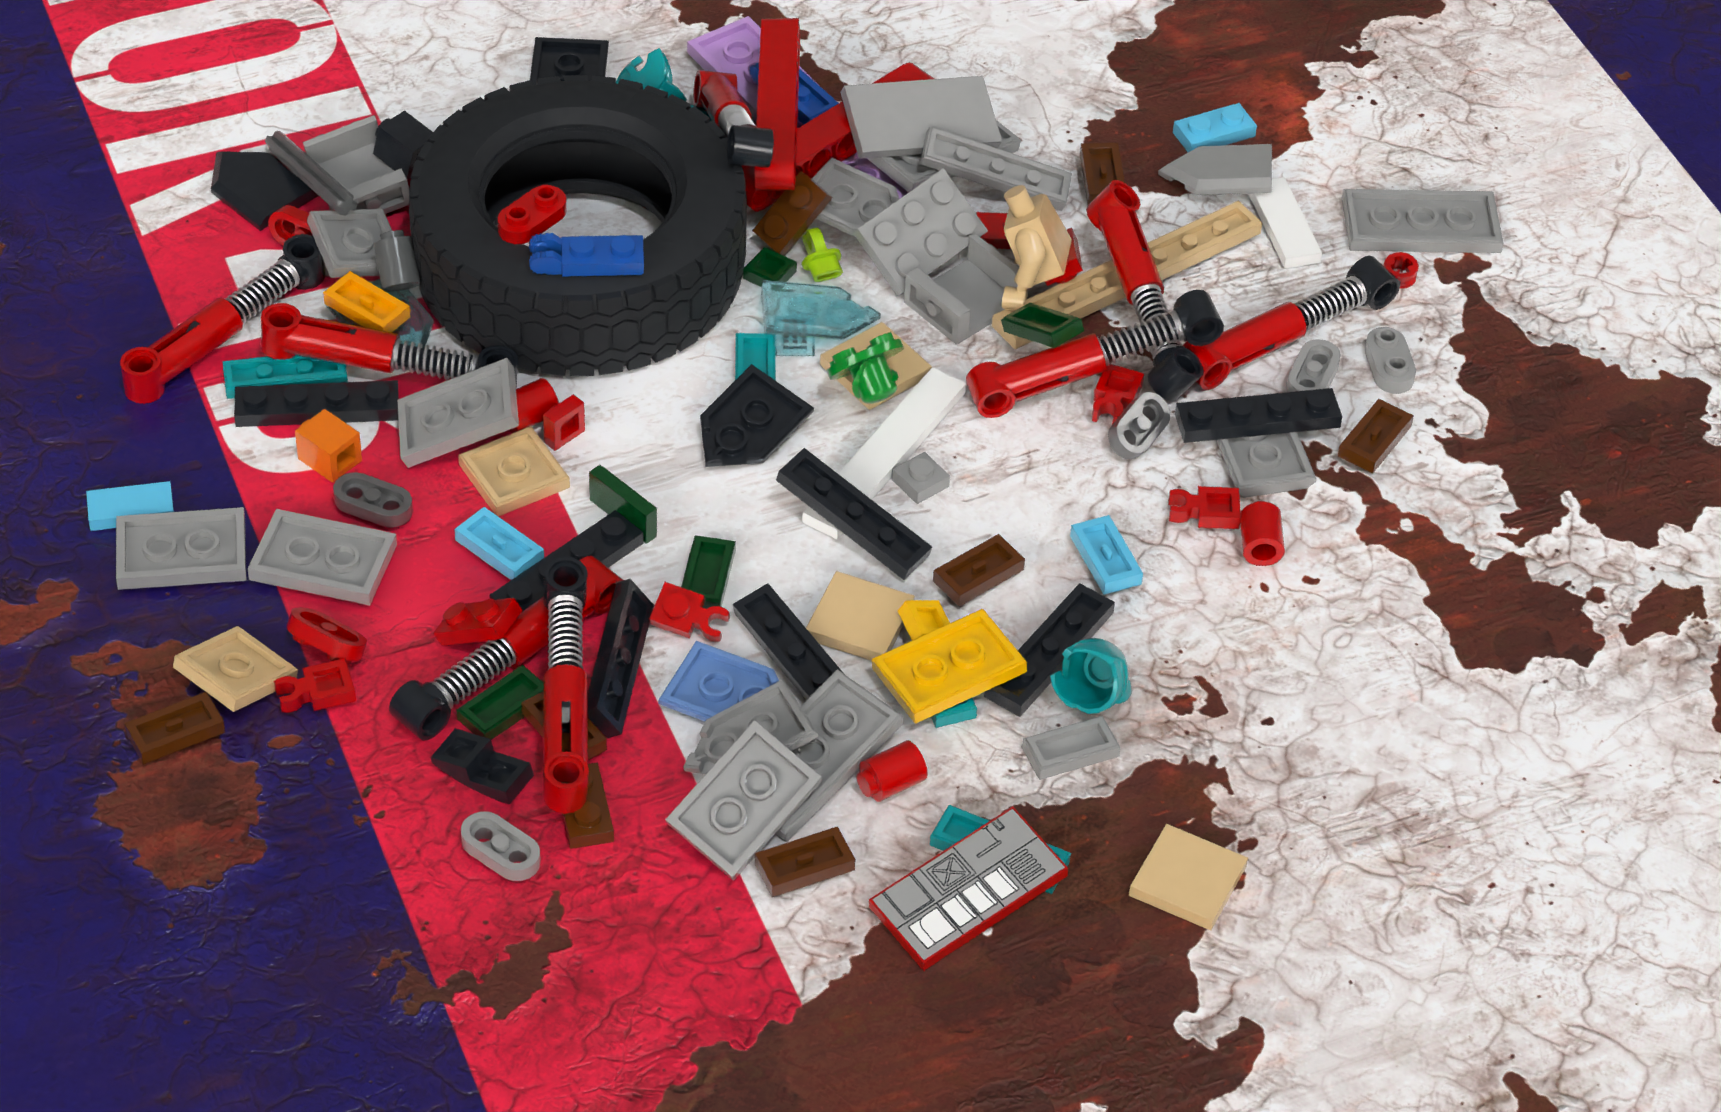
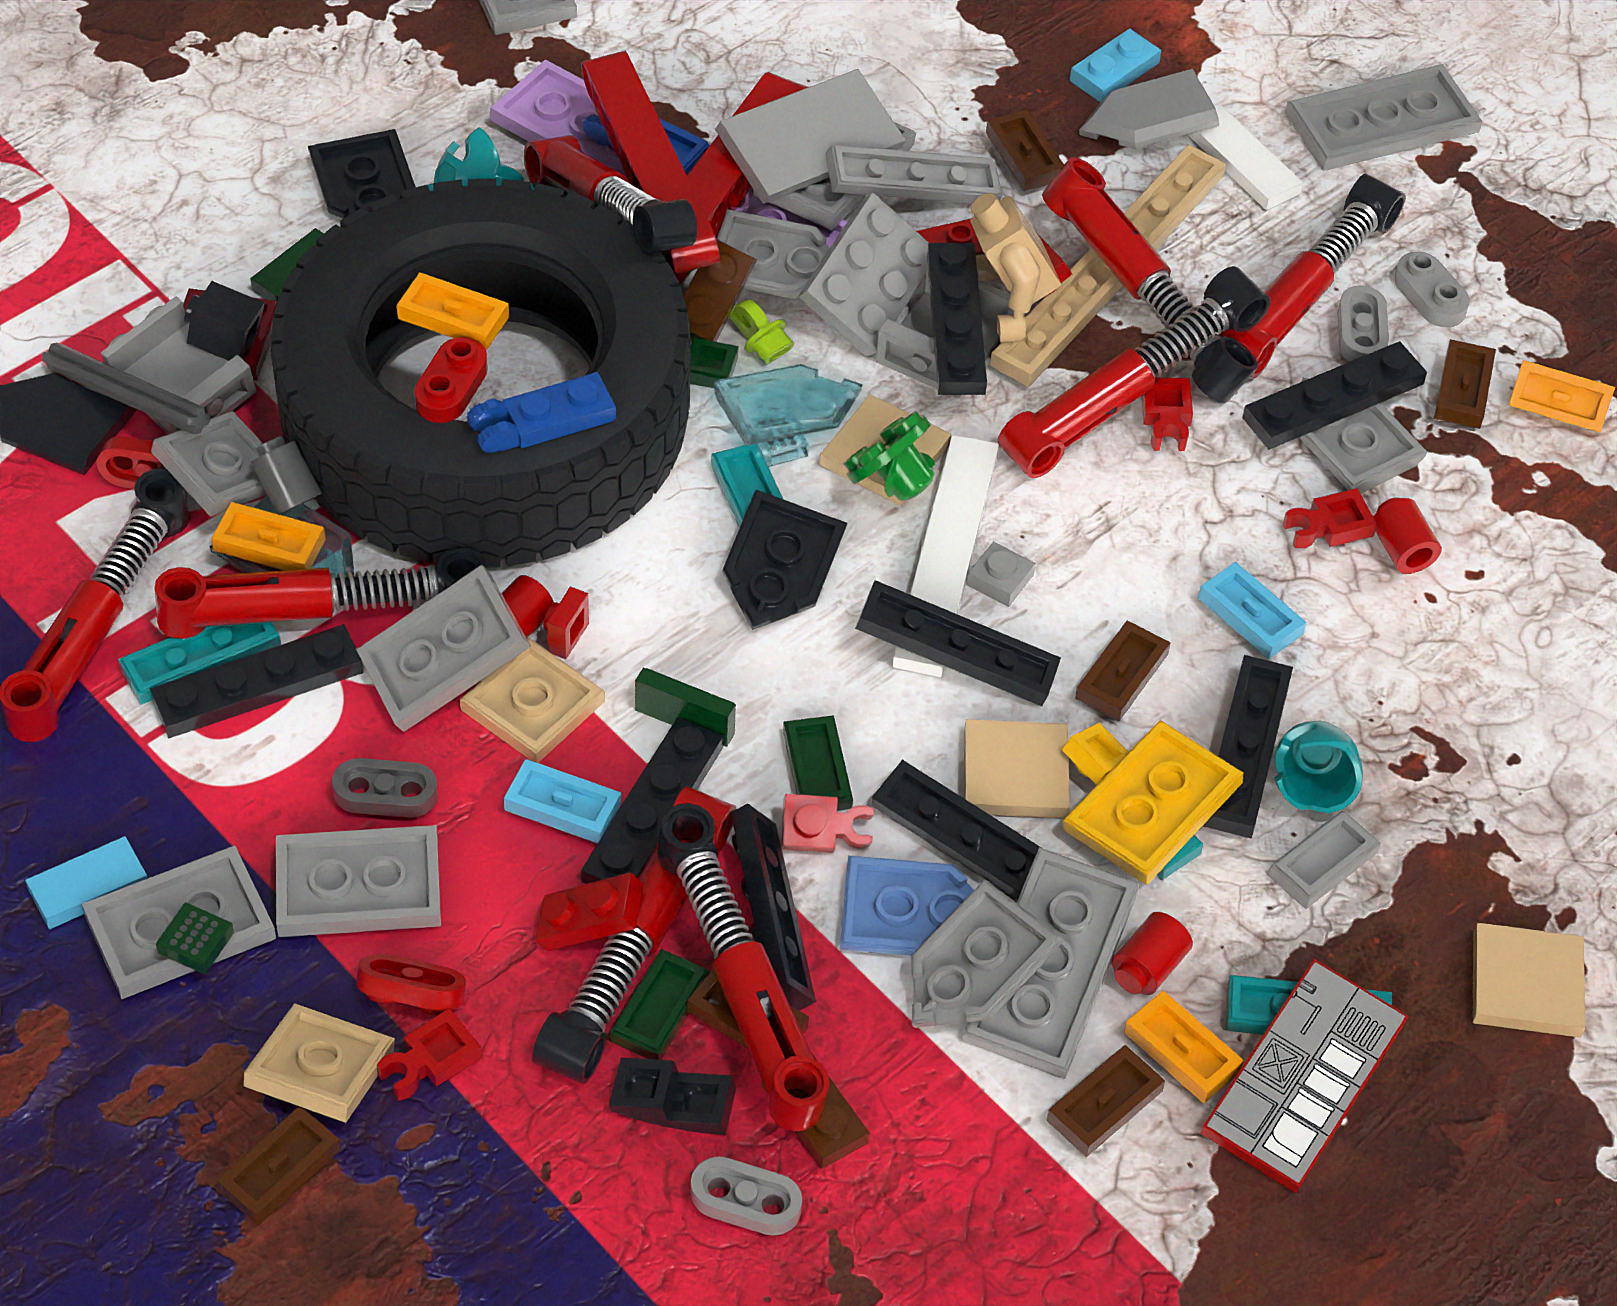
camera: 20 degrees left, 5 degrees up
orange brick [295,409,362,483] -> none
light grey plate [665,720,822,881] -> none
dark green tile [1001,303,1084,348] -> none
flat silver plate [1108,392,1170,459] -> none
red bush [1384,252,1419,289] -> none
none -> dark green tile [156,902,234,975]
none -> light orange plate [397,272,509,350]
none -> black plate [927,243,987,395]
none -> light orange plate [1124,990,1244,1104]
none -> light orange plate [1509,360,1615,432]

